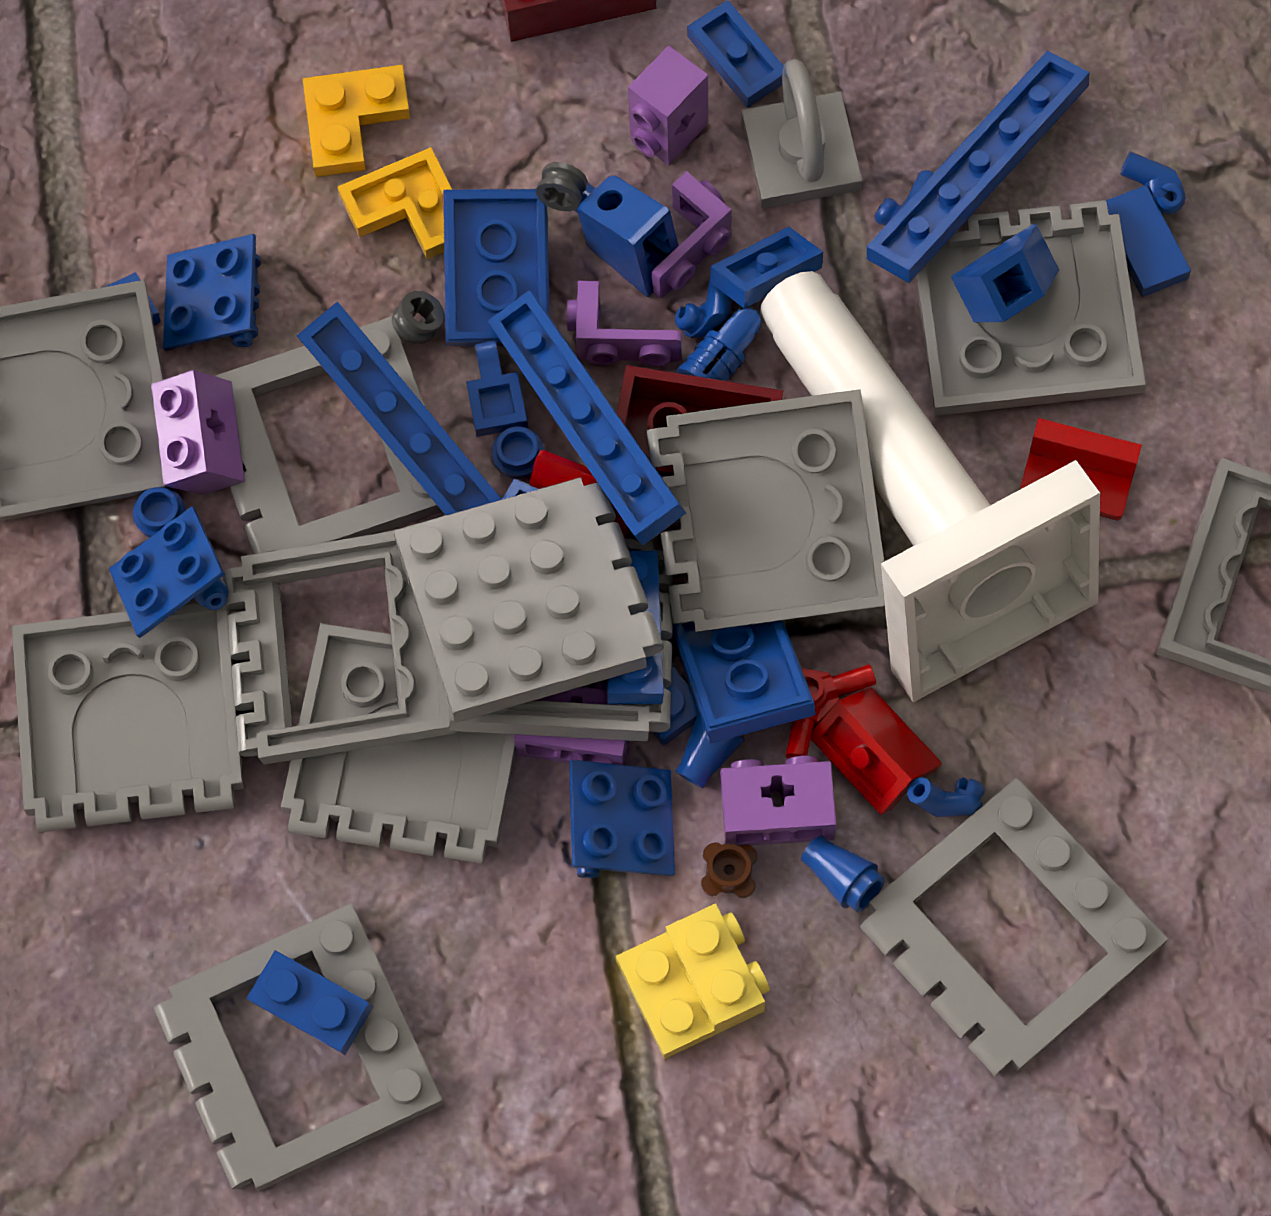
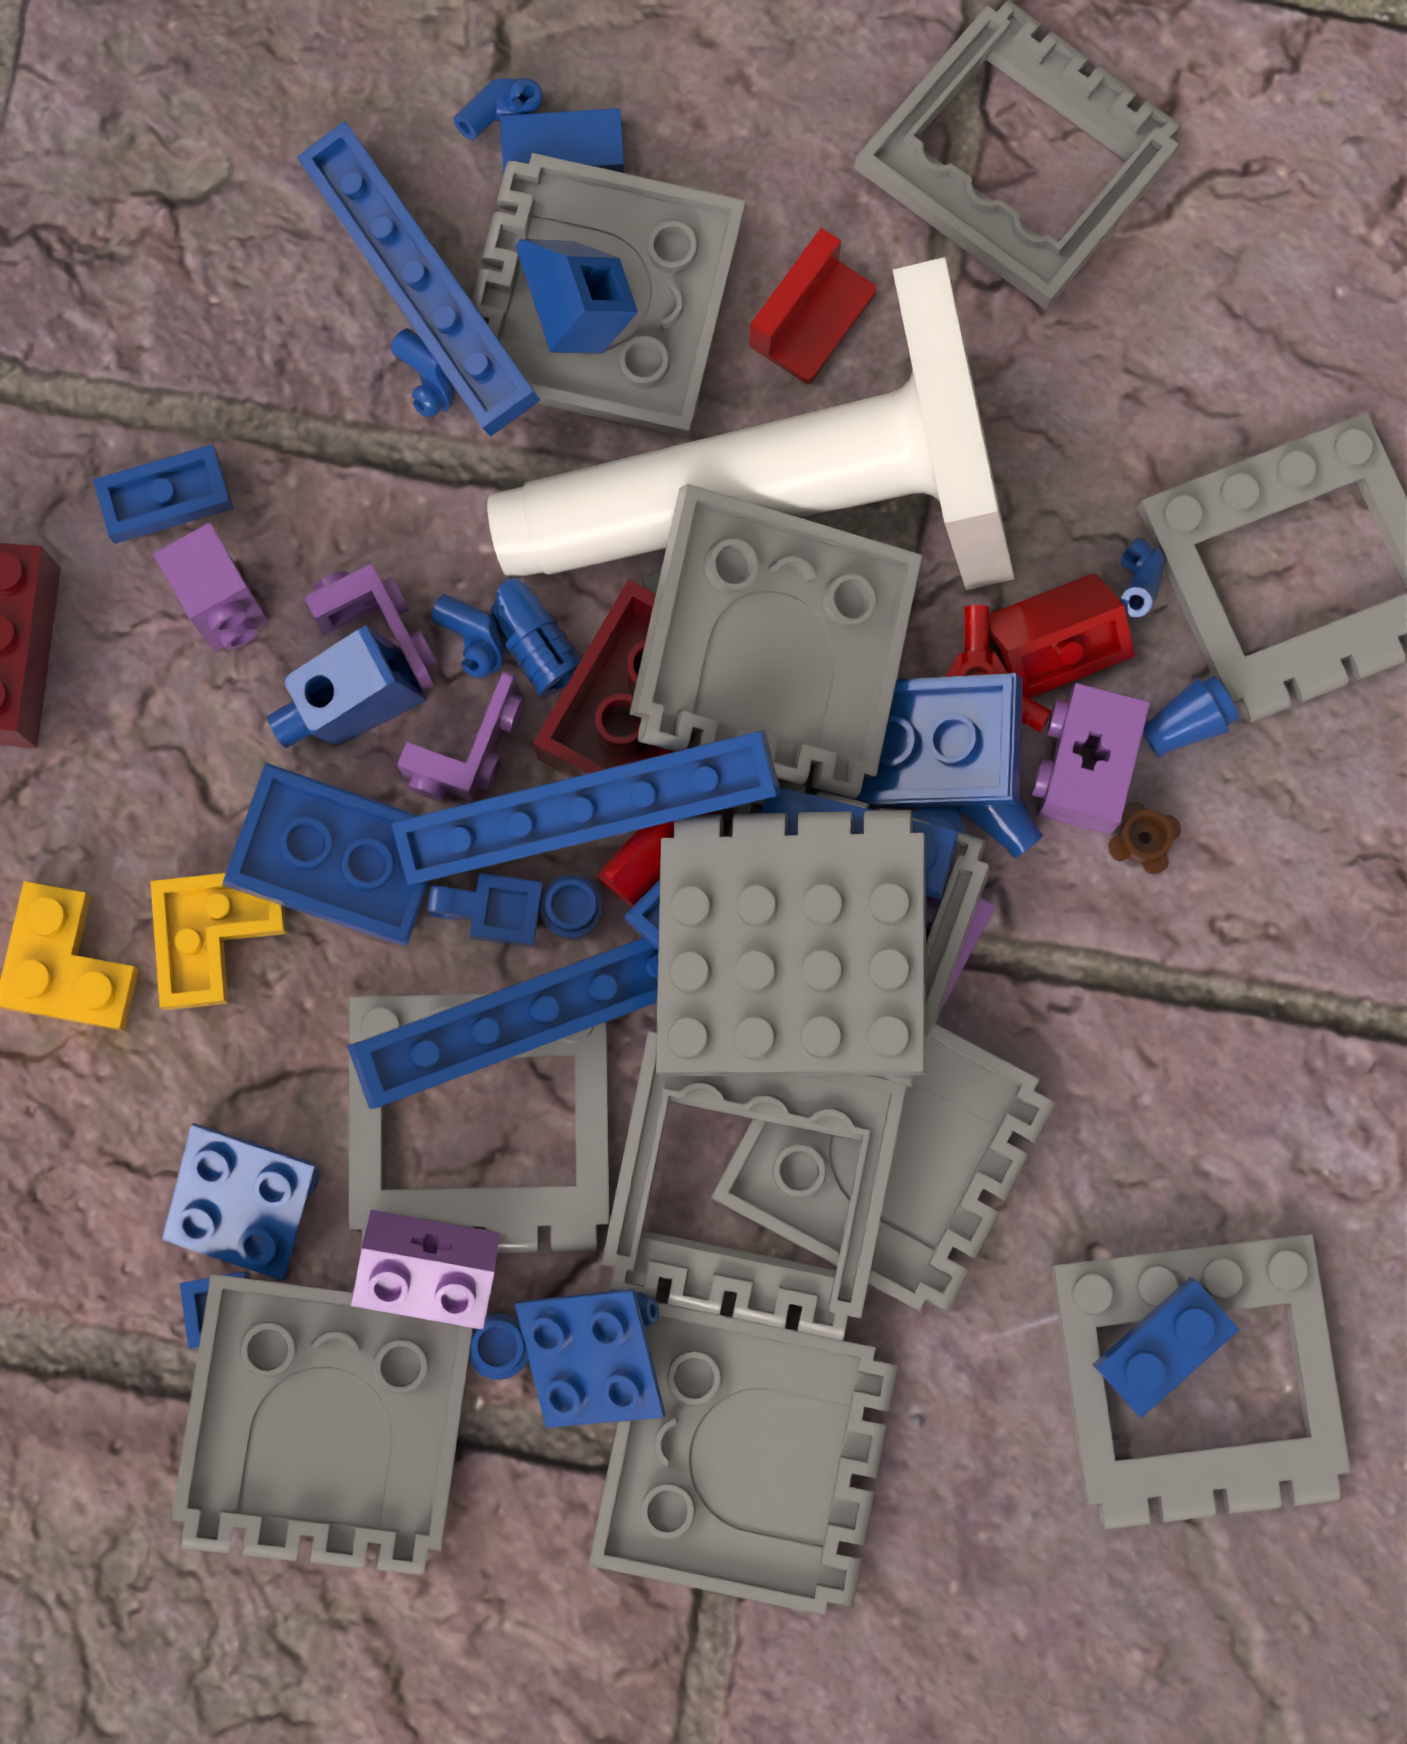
camera: 75 degrees left, 10 degrees up
dark grey bush [392,291,445,344] -> none
dark grey bush [536,162,588,212] -> none
blue hinge [569,760,675,878] -> none
light yellow plate [616,903,770,1059] -> none
blue plate [710,227,823,308] -> none
light grey tile [741,59,862,209] -> none

